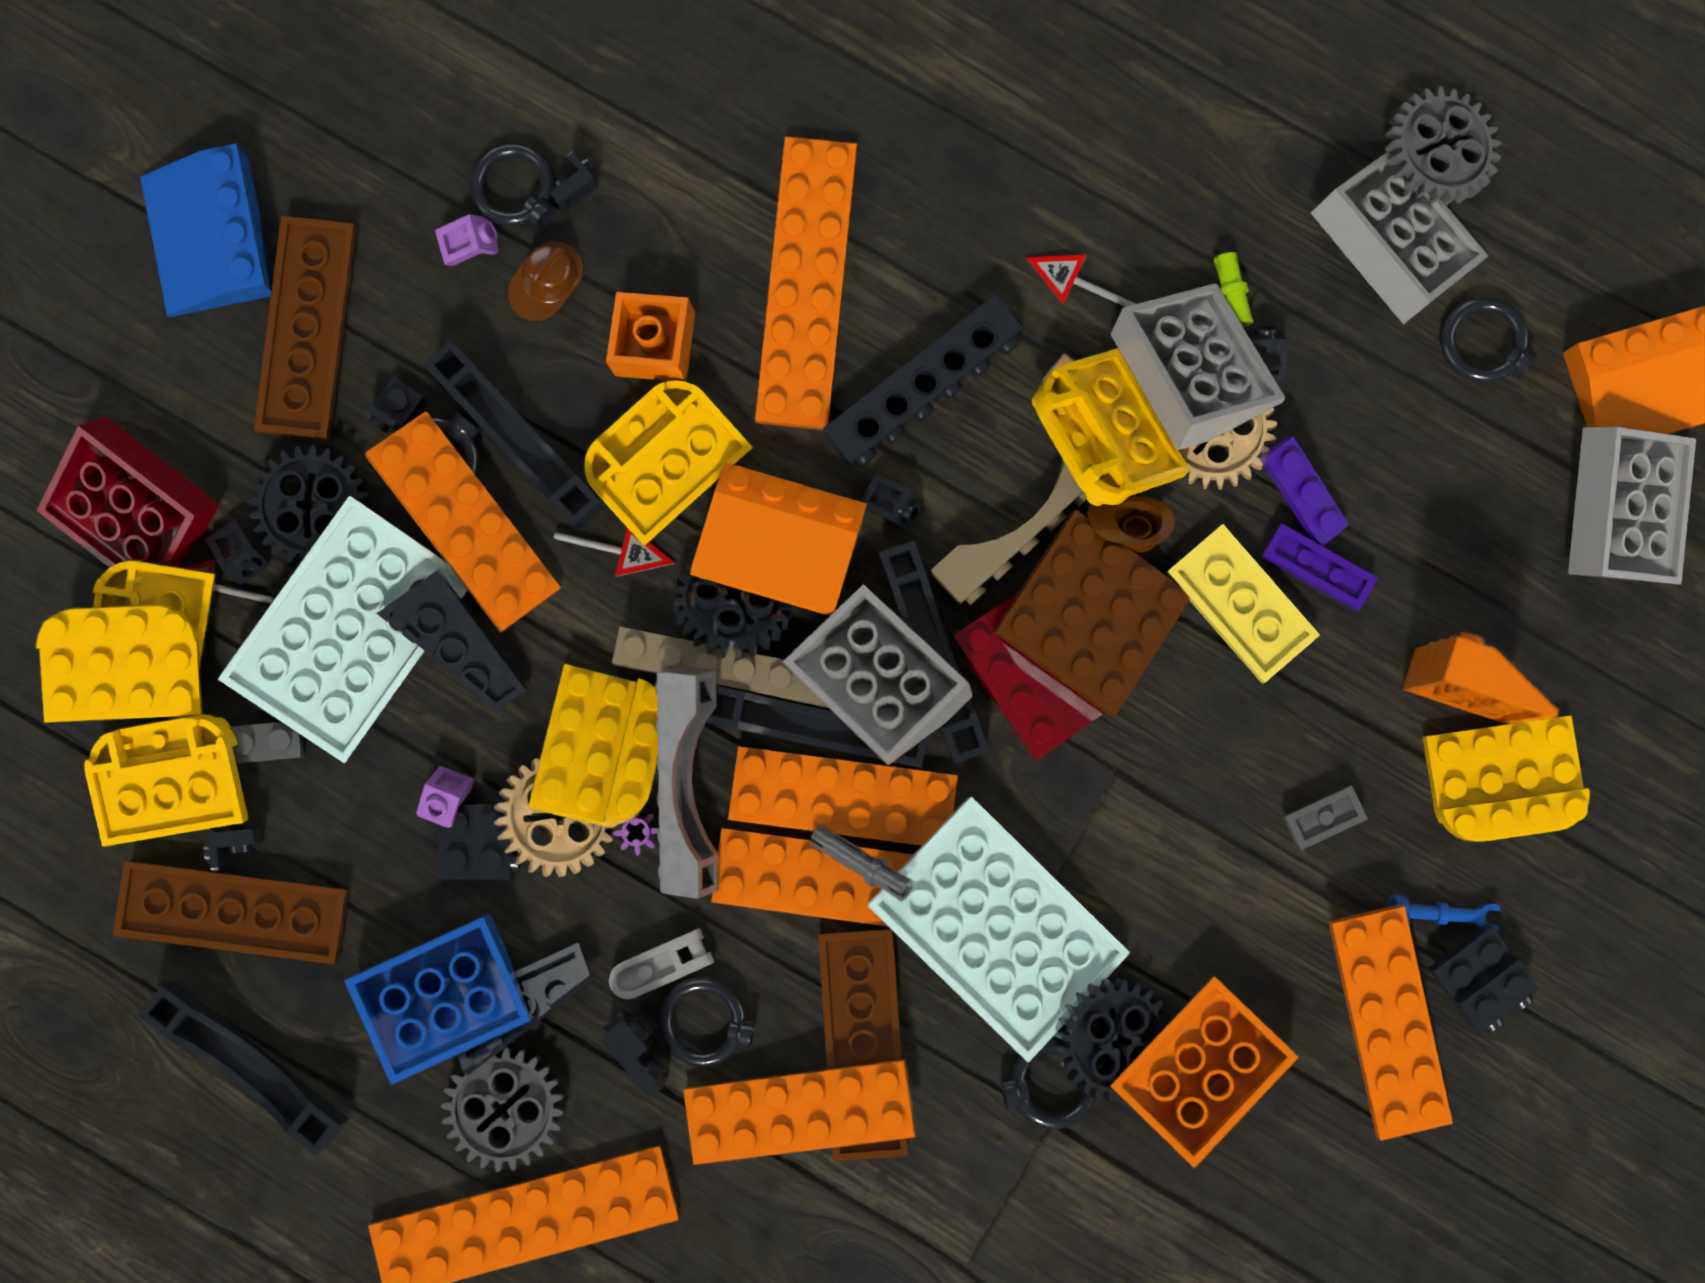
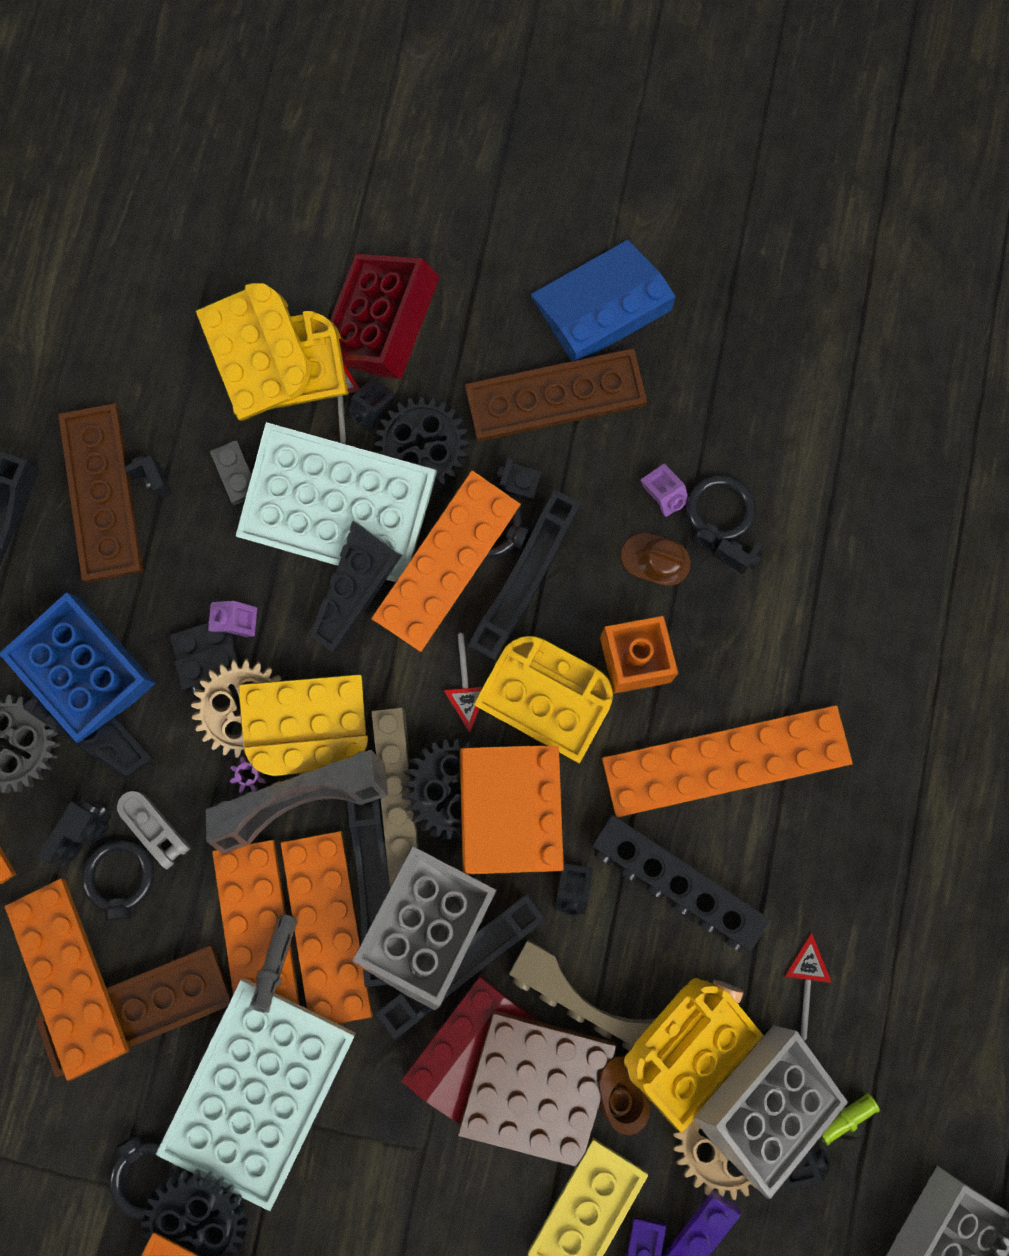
camera: 80 degrees right, 5 degrees down
yellow plate [85,714,248,847] -> none

